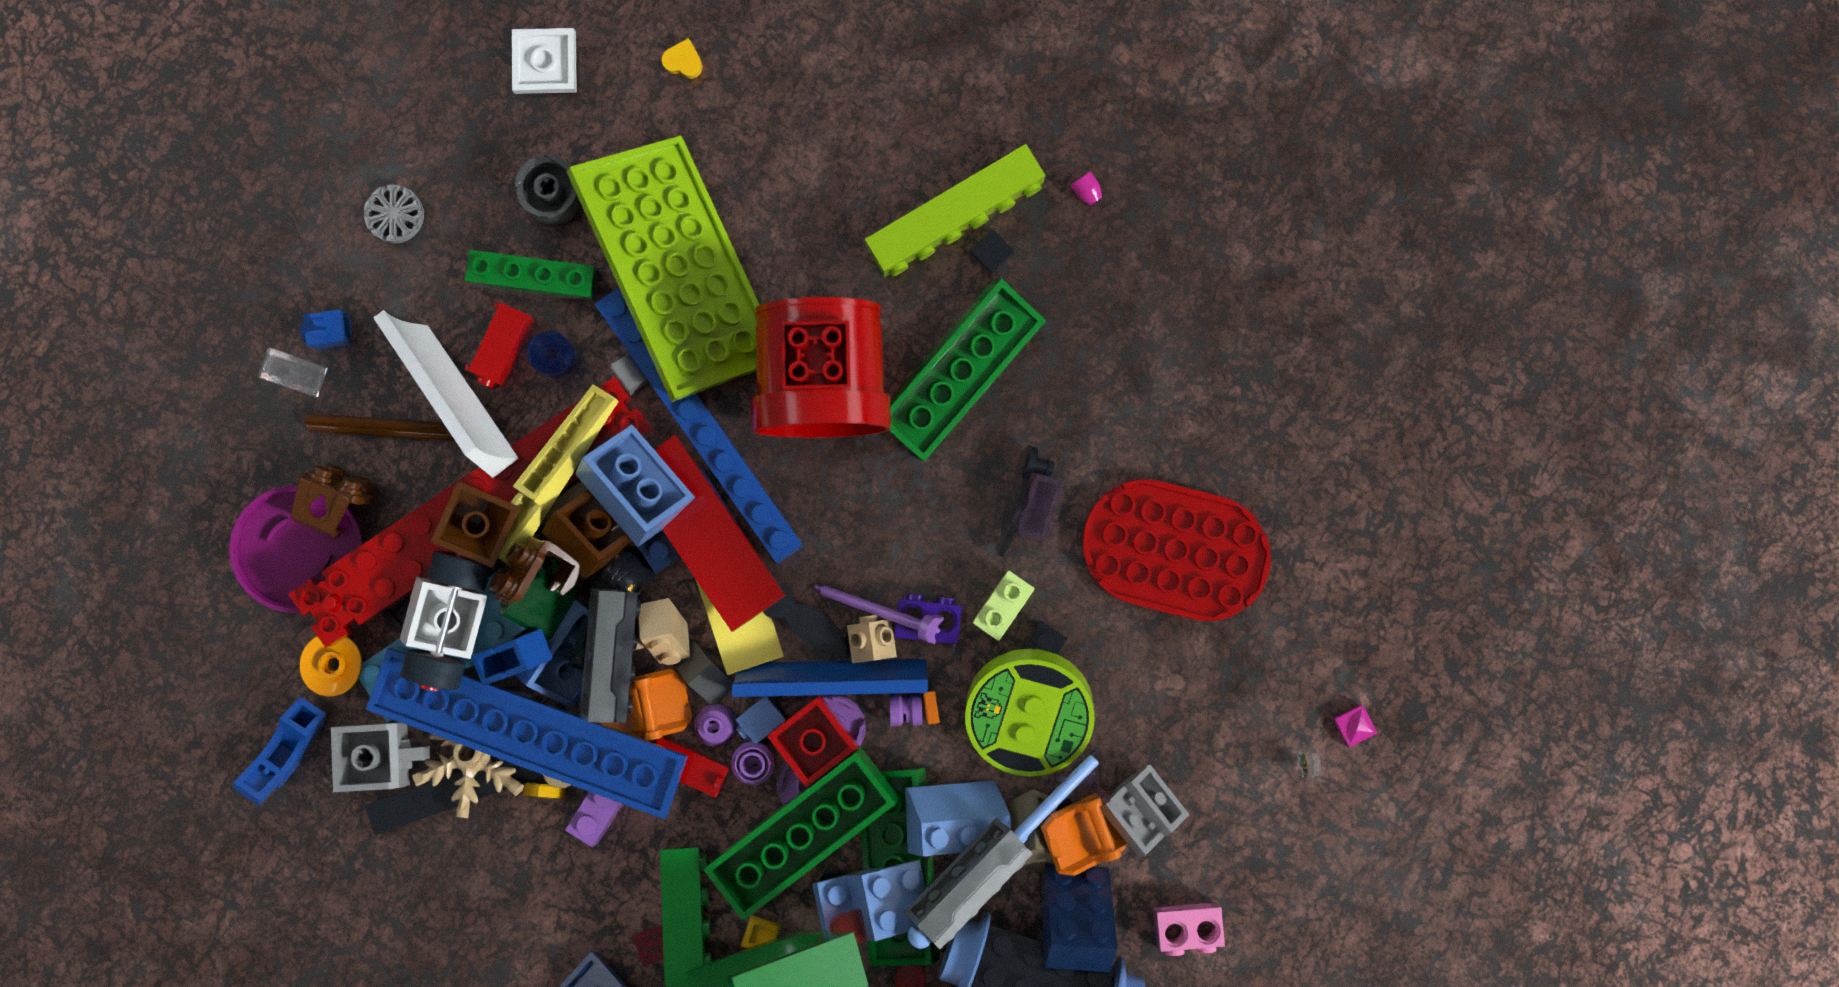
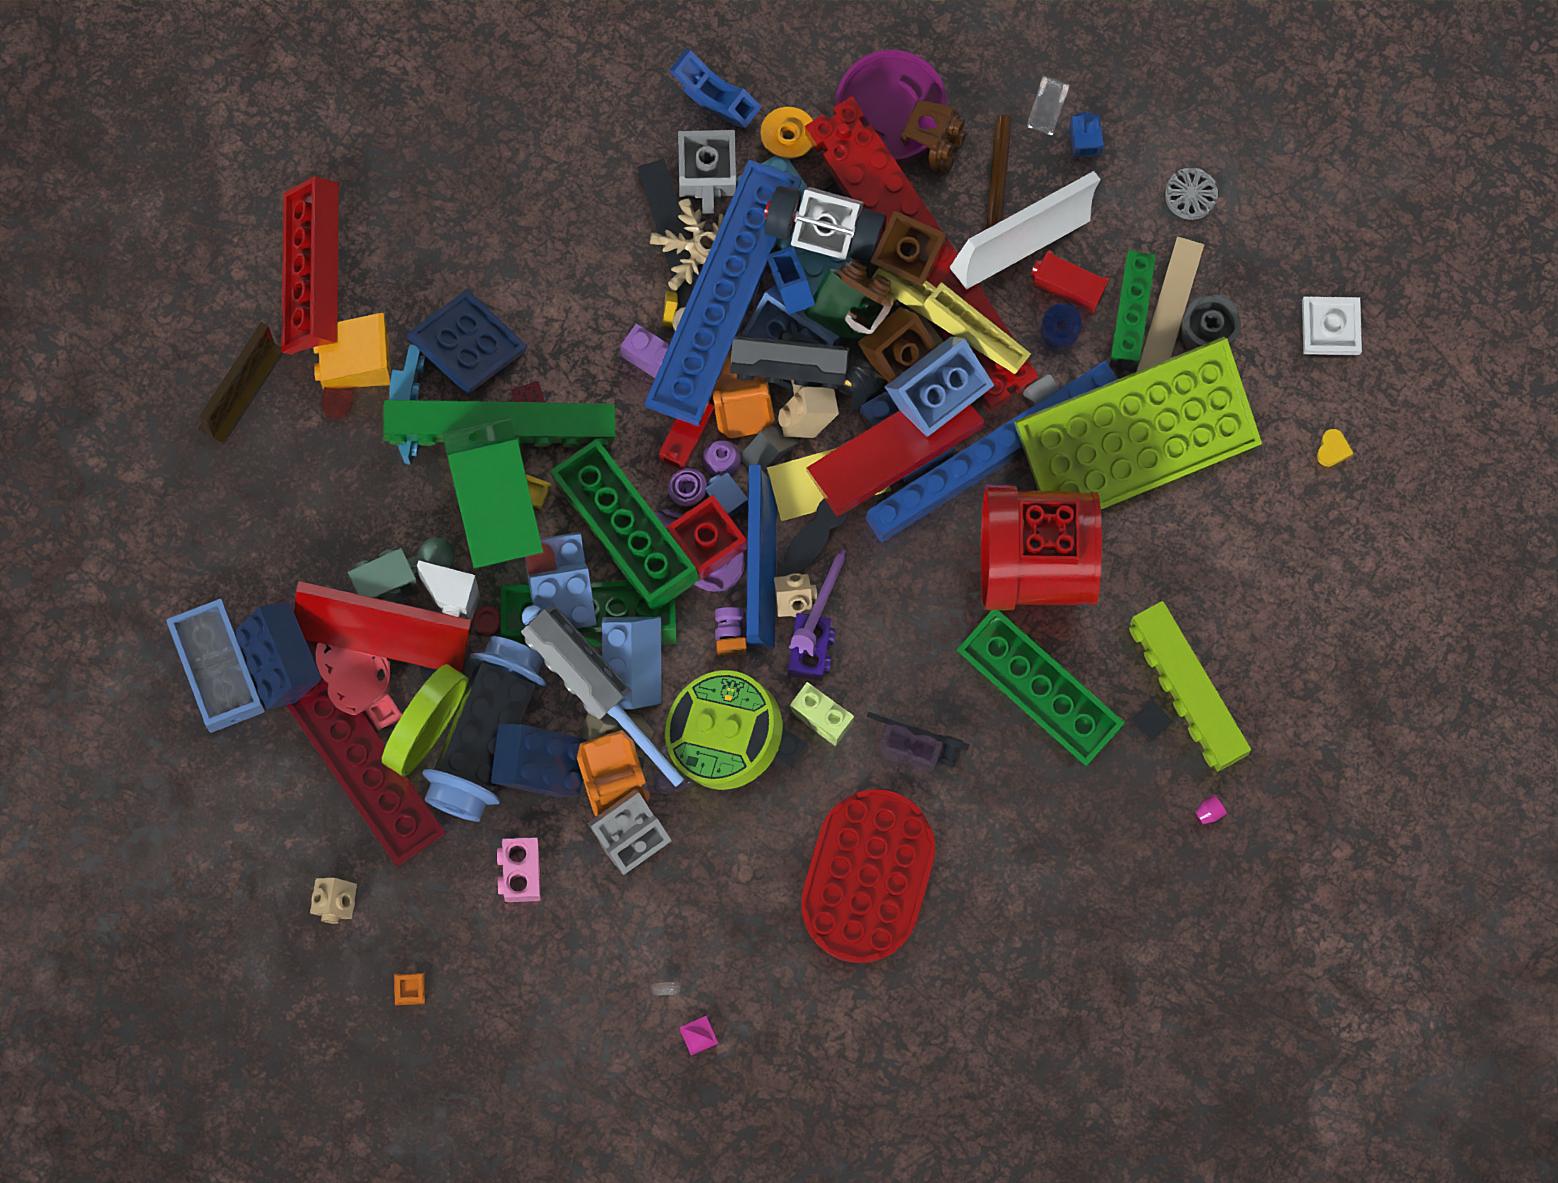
camera: 90 degrees right, 10 degrees down
none -> tan tile [1137,236,1204,372]

